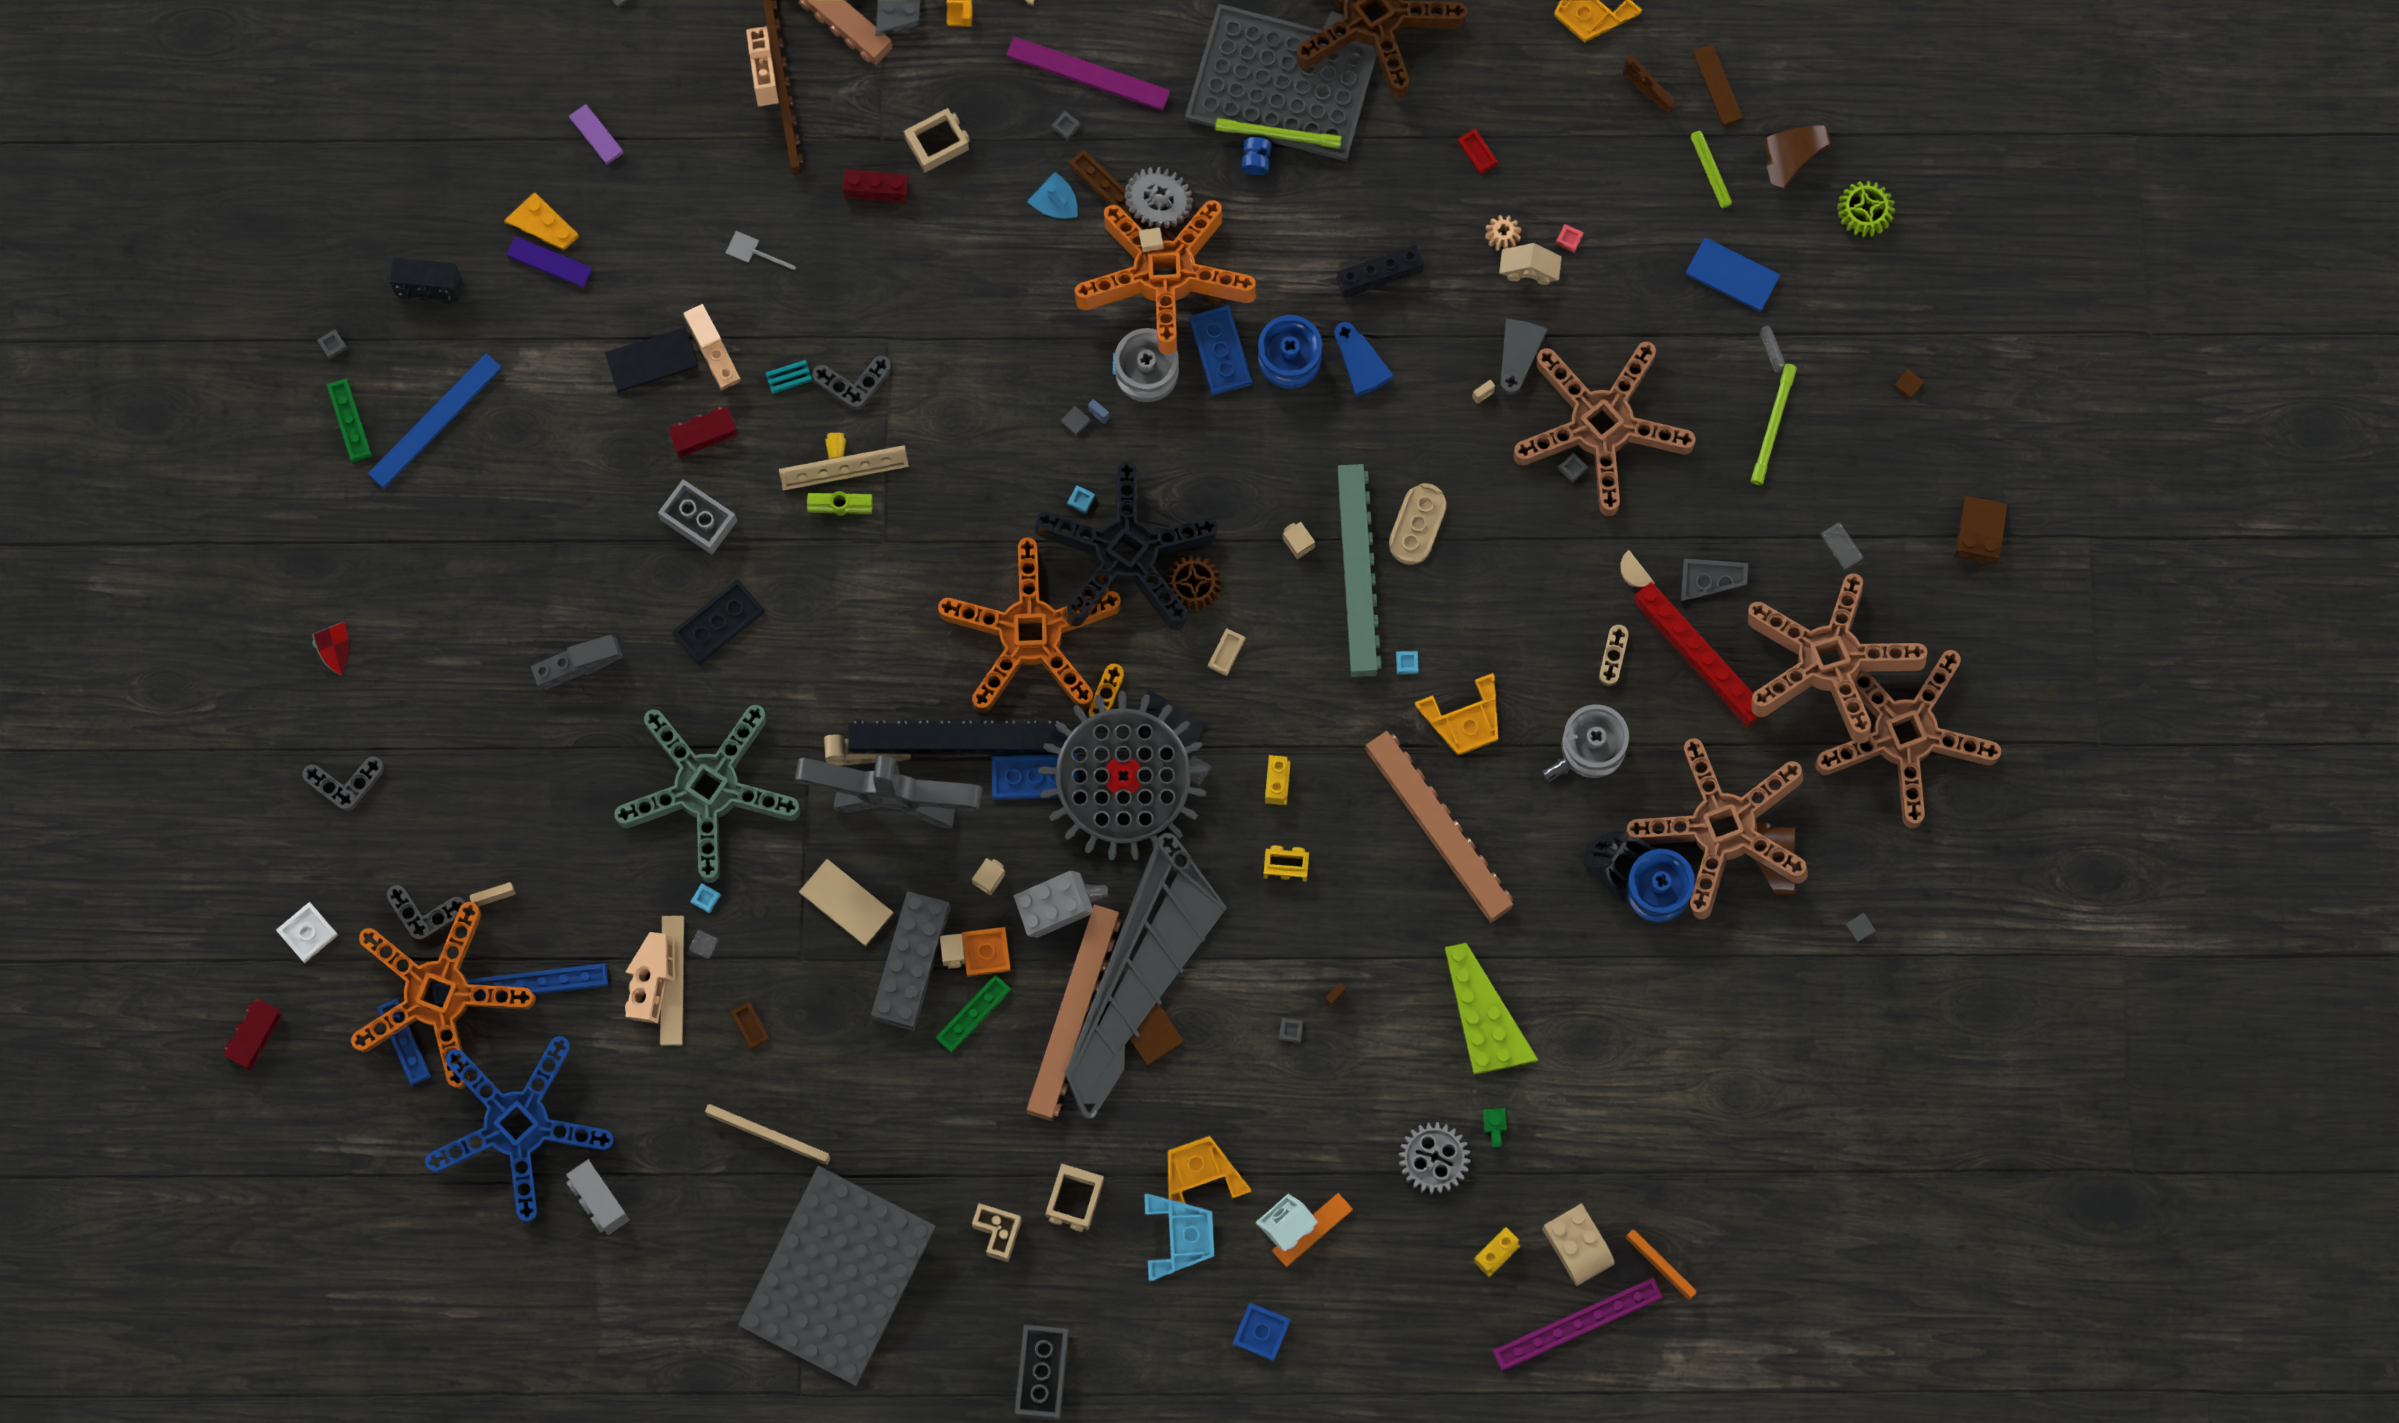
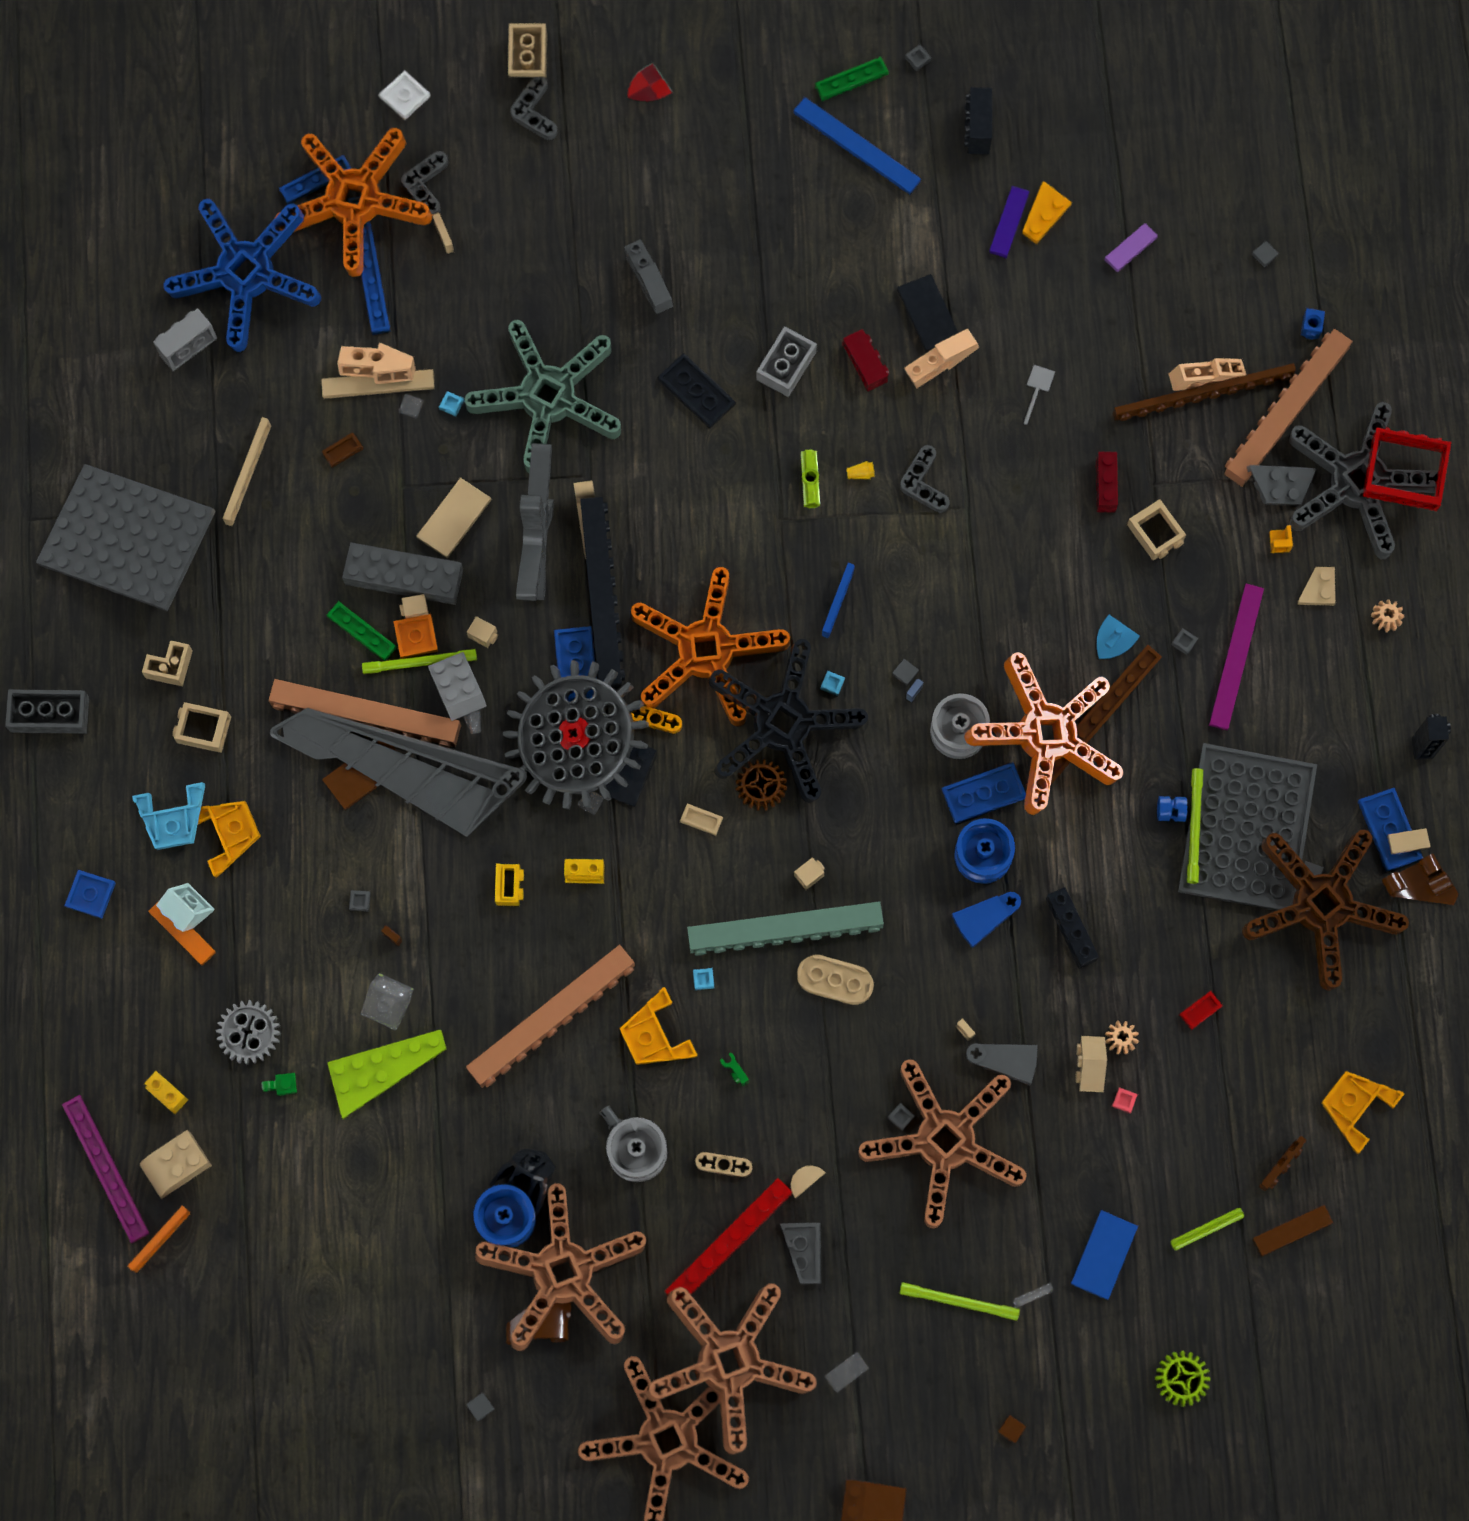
camera: 85 degrees right, 0 degrees up
dark red brick [224,998,283,1071] -> none
teal tile [765,360,812,394] -> none
tan tile [779,445,909,490] -> none
light grey gear [1124,167,1193,229] -> none
tan tile [1139,227,1163,252] -> none
reddish brown panel [1763,126,1832,189] -> none
none -> clear slope [361,973,414,1030]
none -> lime piece [362,649,477,674]
none -> tan brick [508,24,547,77]
none -> green plate [720,1053,749,1087]
none -> blue tile [822,563,855,638]

